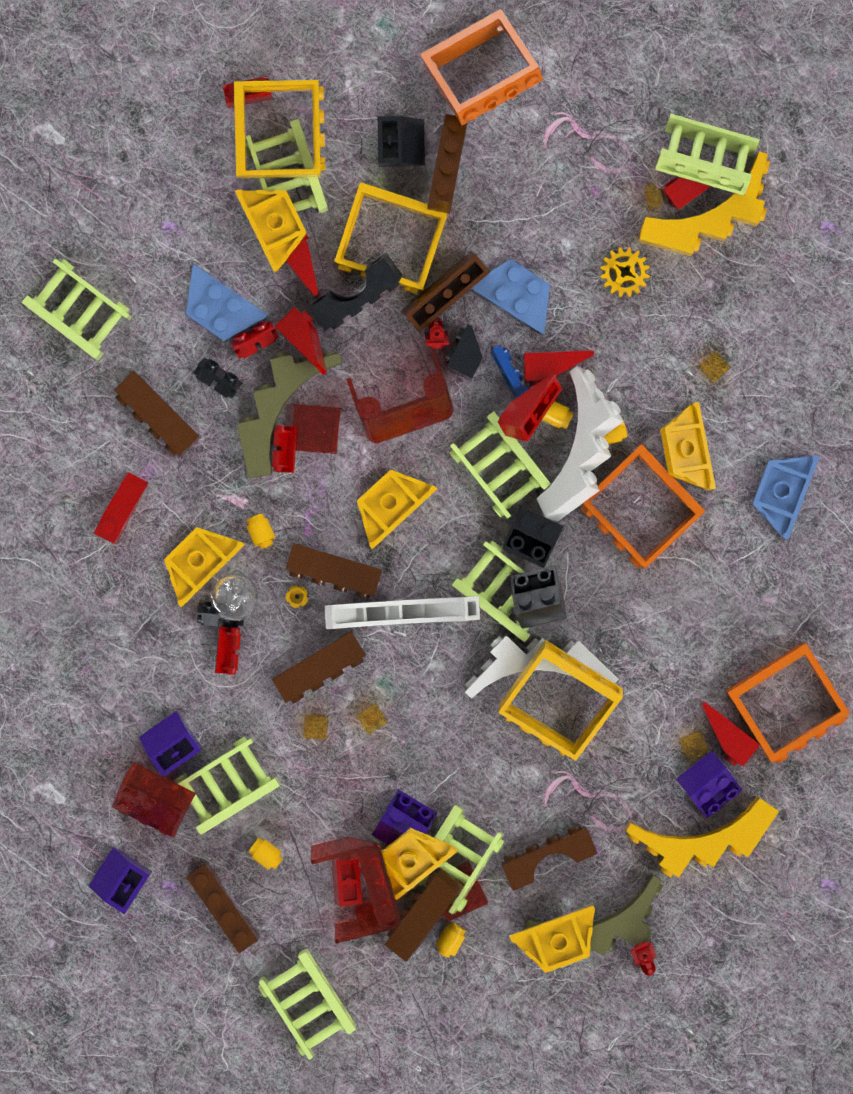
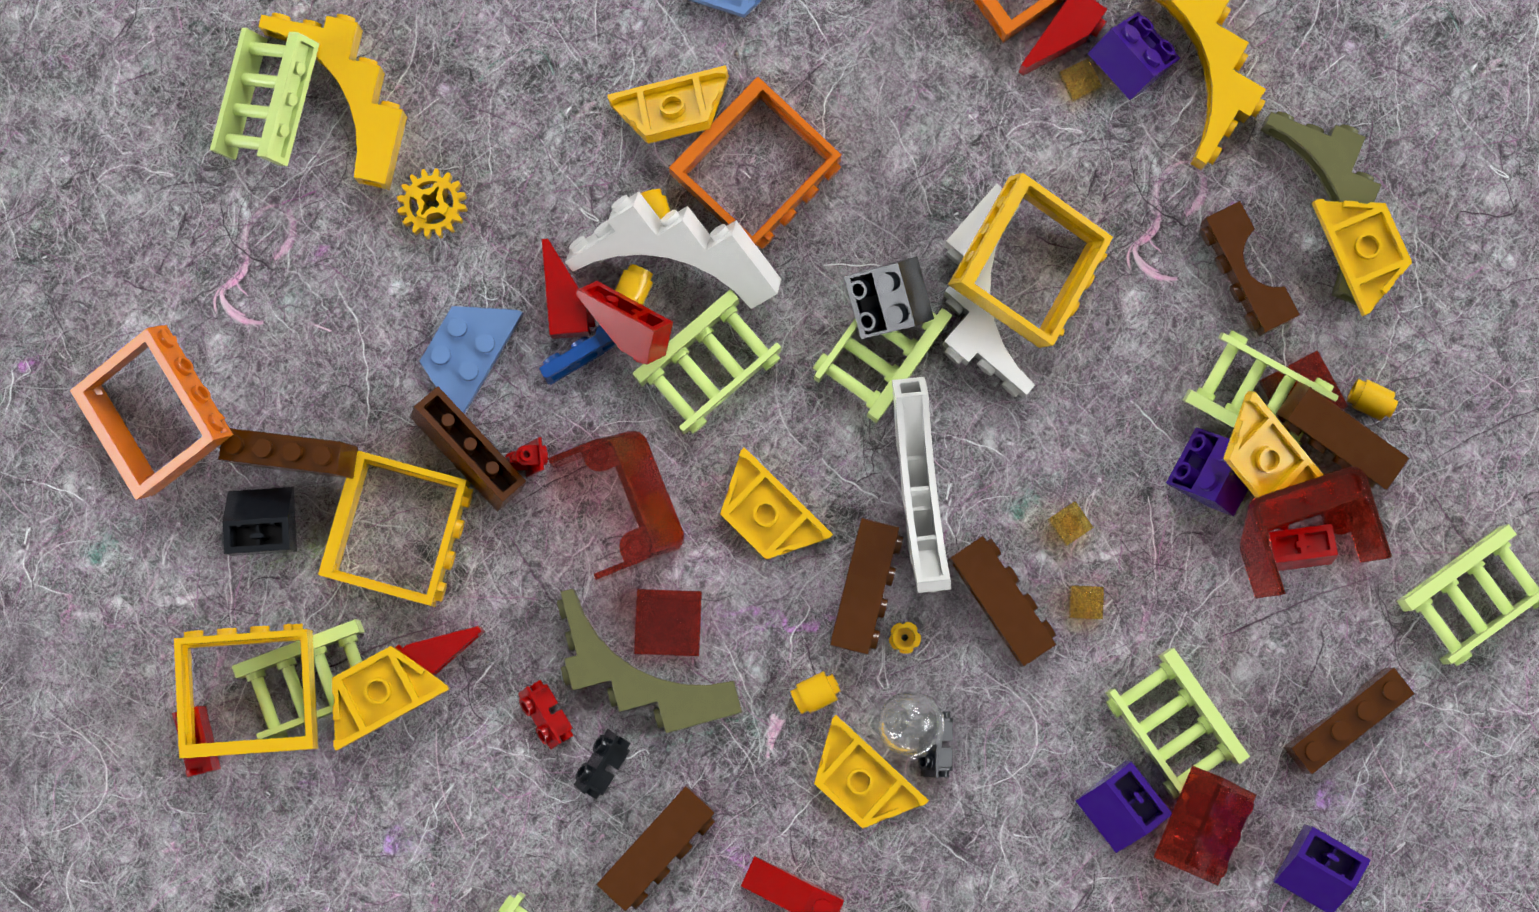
camera: 90 degrees left, 5 degrees down
medium blue wing [186,264,268,341] -> none
red hinge [215,627,242,675] -> none
yellow brick [248,837,283,870] -> none
red hinge [271,425,297,473] -> none
red slope [275,307,327,376] -> none
black arch [309,252,402,331] -> none
black slope [444,324,483,381] -> none
black slope [502,506,564,568] -> none
red hinge [630,942,657,976] -> none
clear yellow plate [643,184,663,211] -> none
red hinge [659,176,711,210] -> none
clear yellow tile [698,351,731,383] -> none

